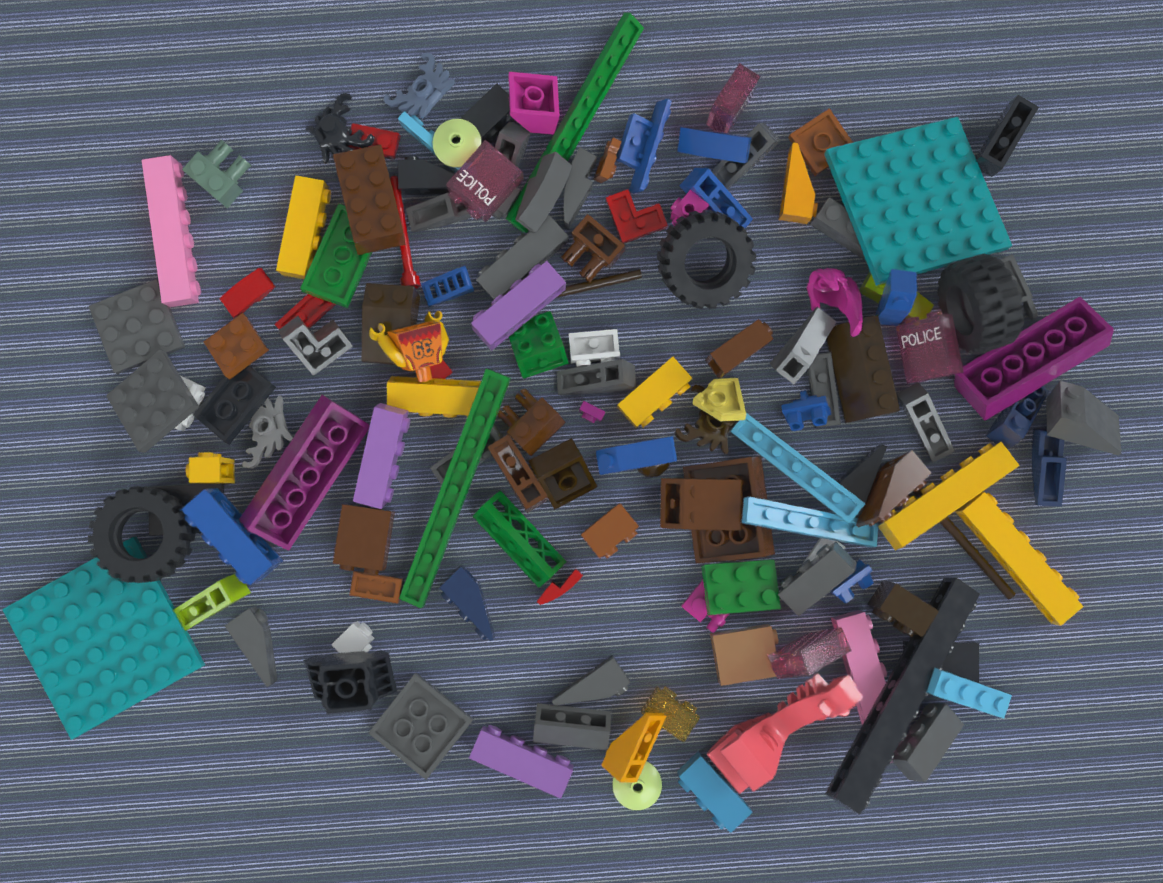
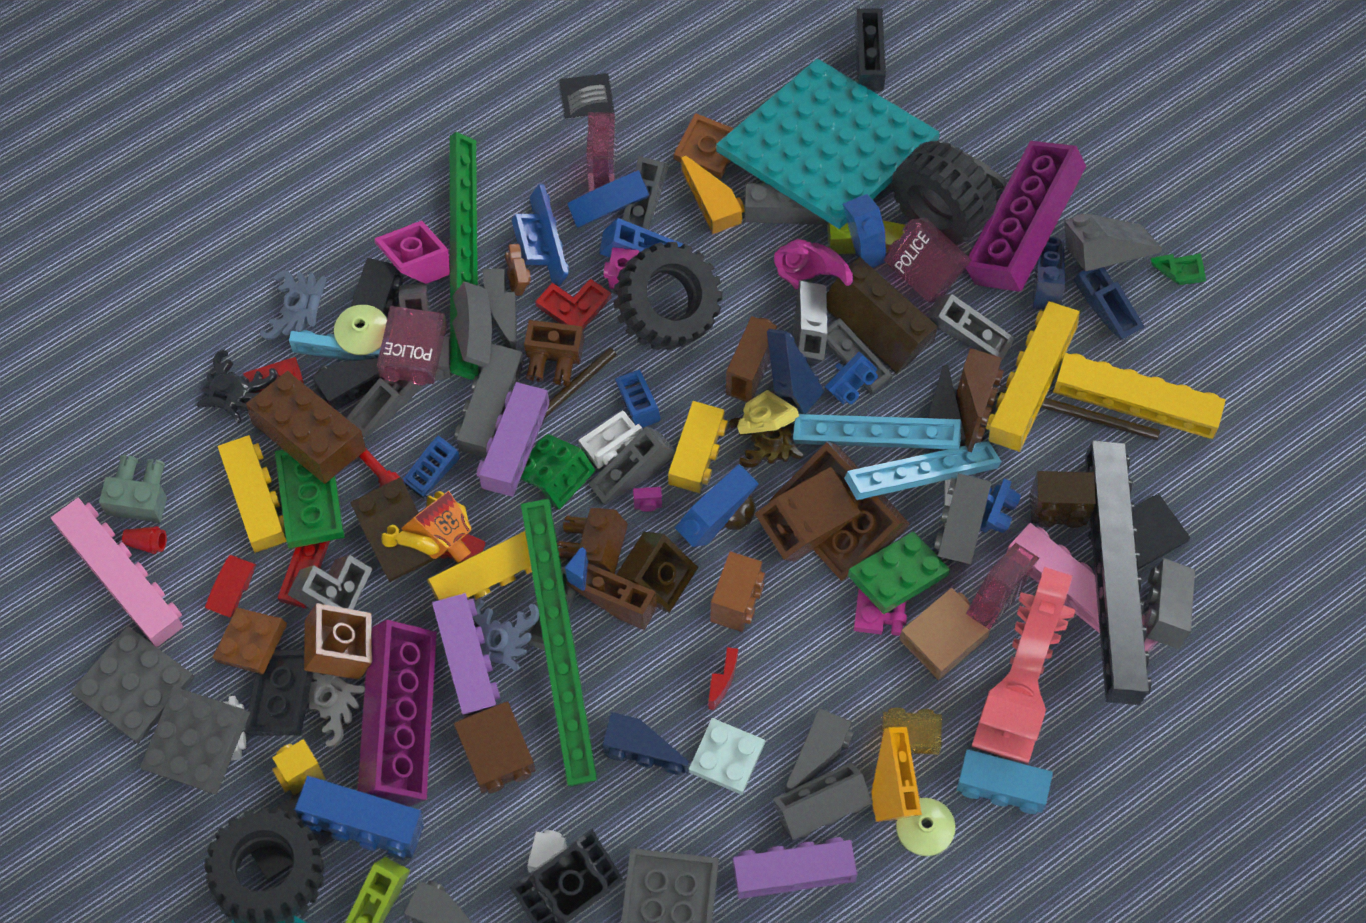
camera: 30 degrees left, 20 degrees down
dark orange plate [349,570,403,604] -> none
green fence [472,490,567,588] -> none
medium azure plate [927,668,1012,719] -> none
none -> red cone [122,526,167,554]
none -> dark orange brick [304,603,372,680]
none -> sand blue animal [473,599,539,671]
none -> black sticker [559,73,614,119]
none -> blue slope [565,547,588,591]
none -> blue slope [615,369,661,428]
none -> light aqua plate [689,718,765,795]
none -> dark blue slope [767,329,825,414]
none -> green slope [1151,253,1206,285]

